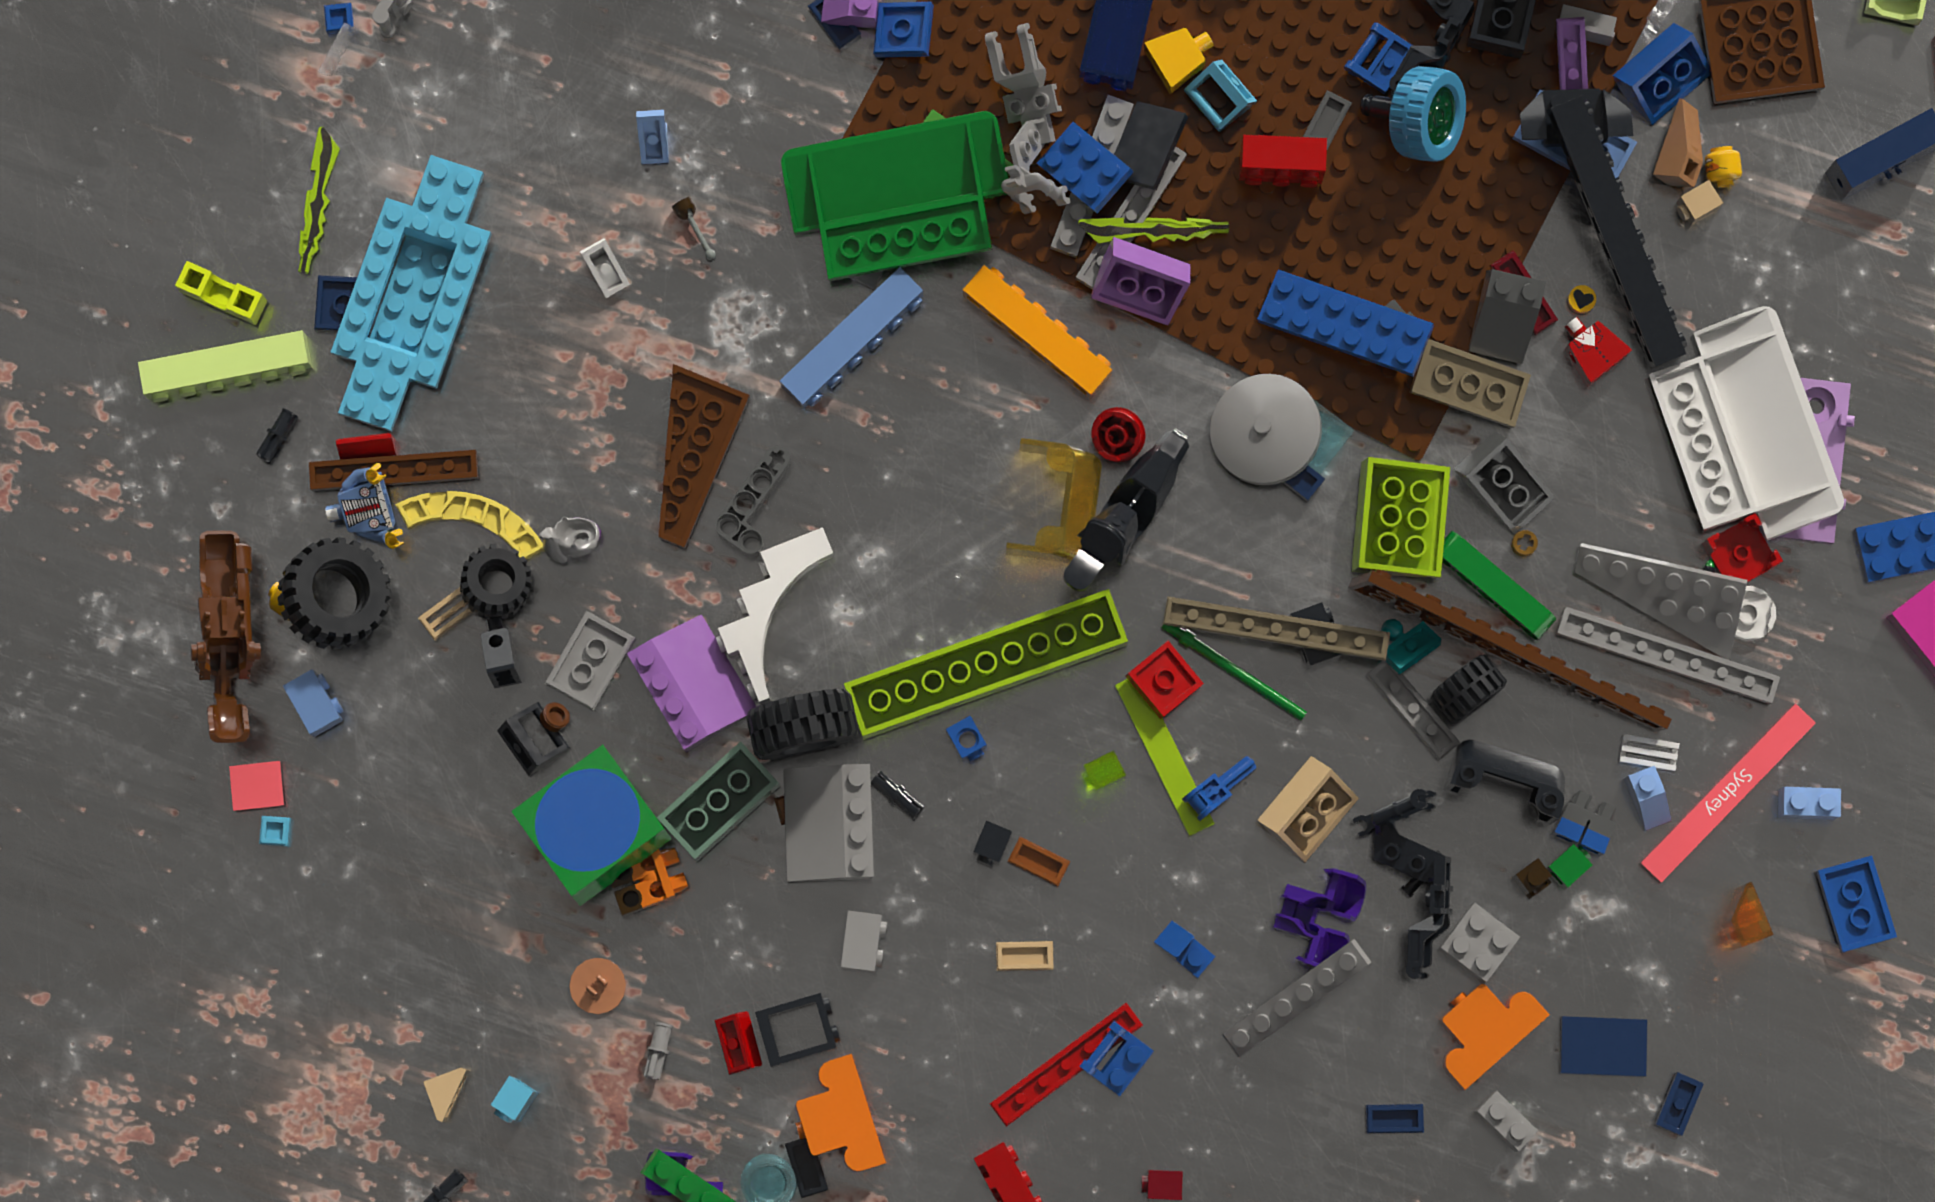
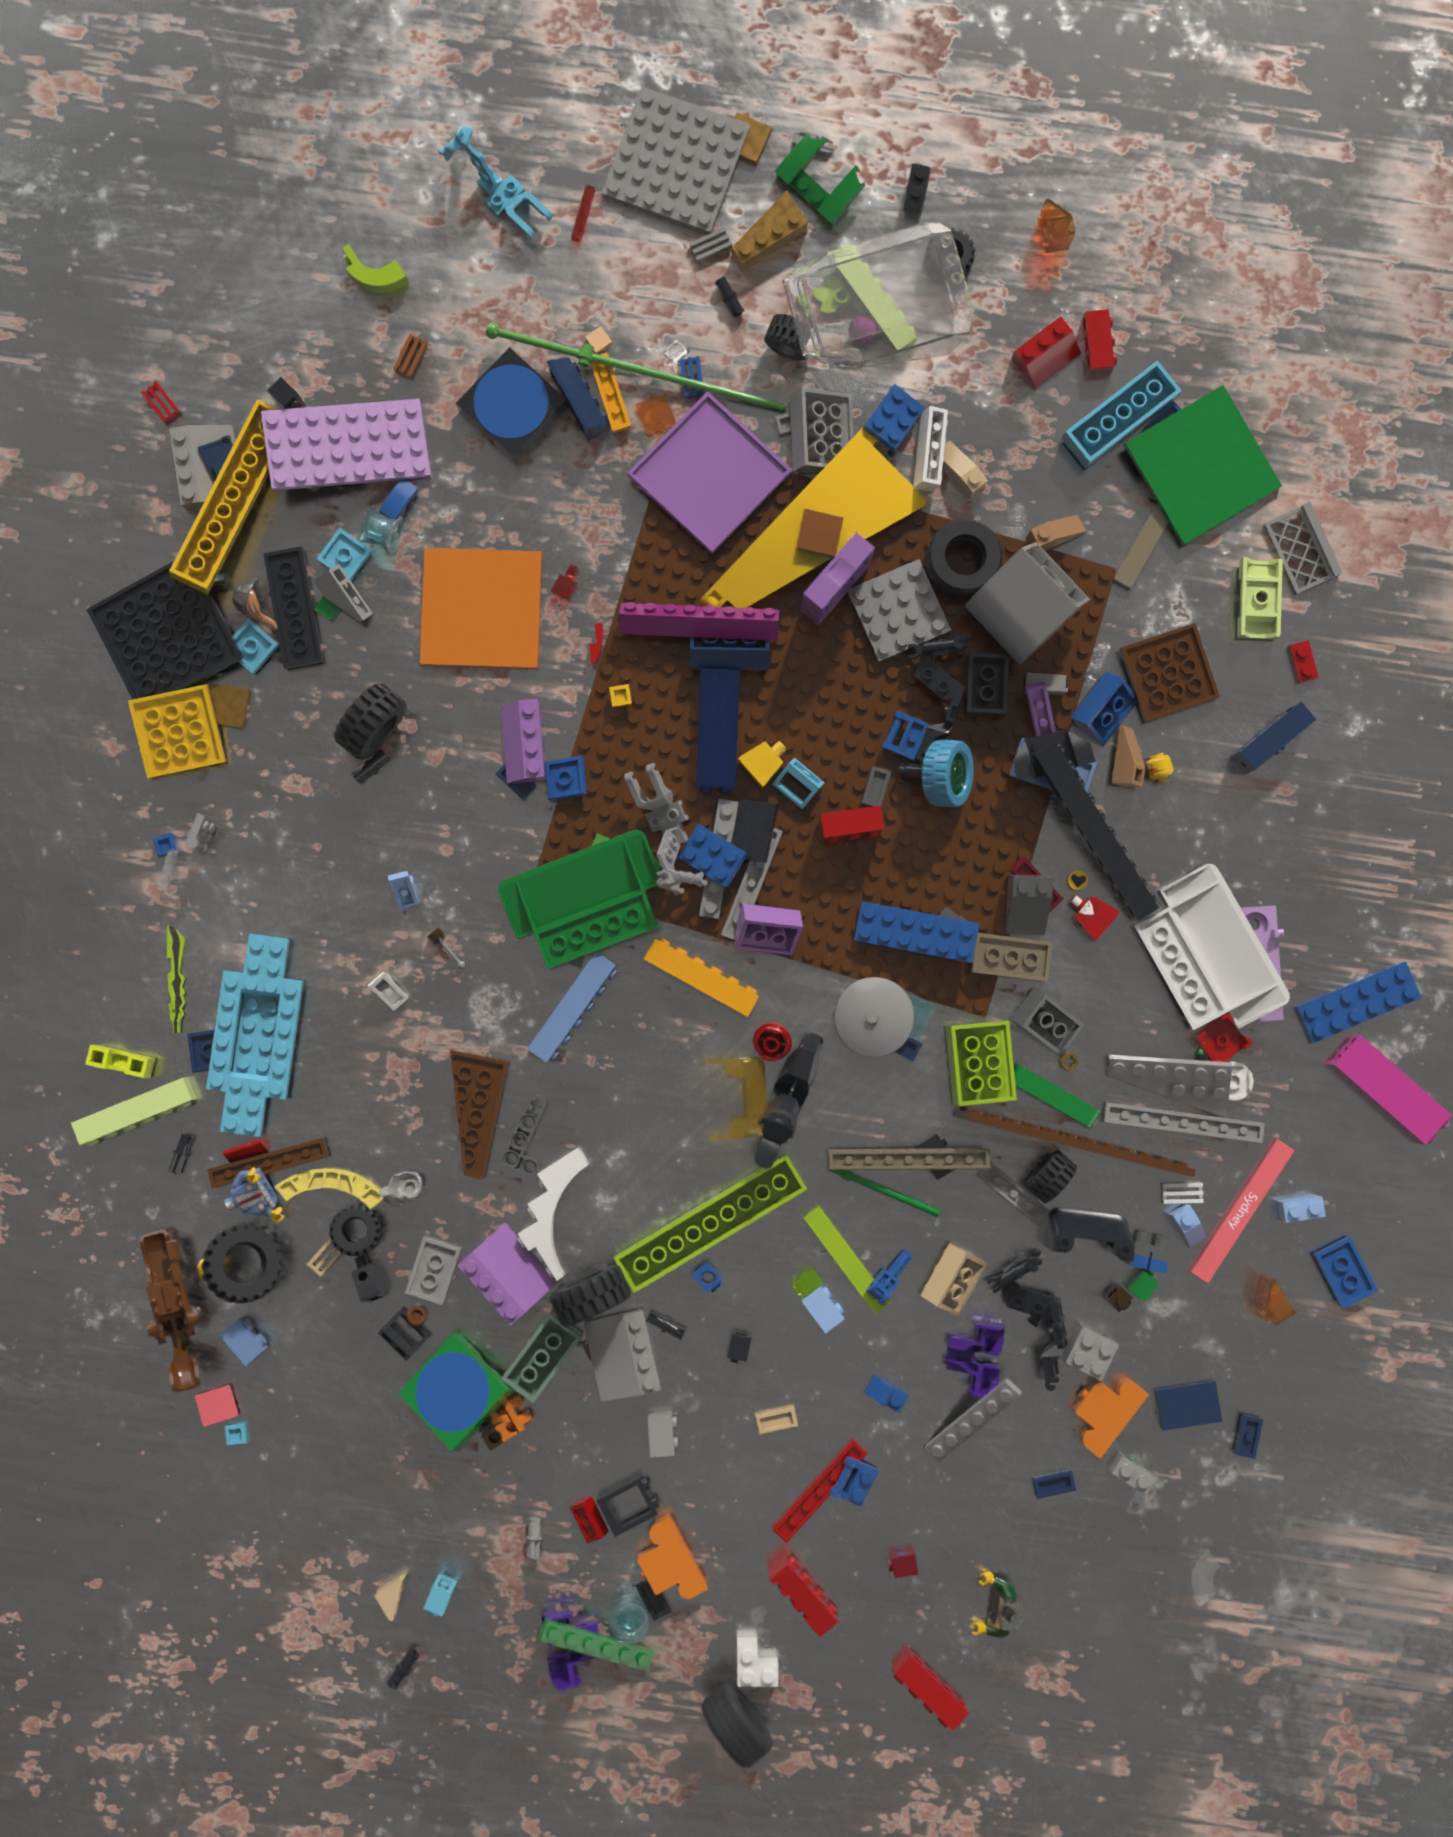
camera: 15 degrees left, 5 degrees up
nougat piece [569,958,626,1014] -> none
dark orange tile [1007,837,1070,887] -> none
lime sword [1078,218,1229,244] -> none
red plate [1125,641,1204,719] -> none
teal plate [1381,619,1442,675] -> none
tan brick [1676,180,1723,226] -> none
none -> light blue brick [801,1284,845,1334]

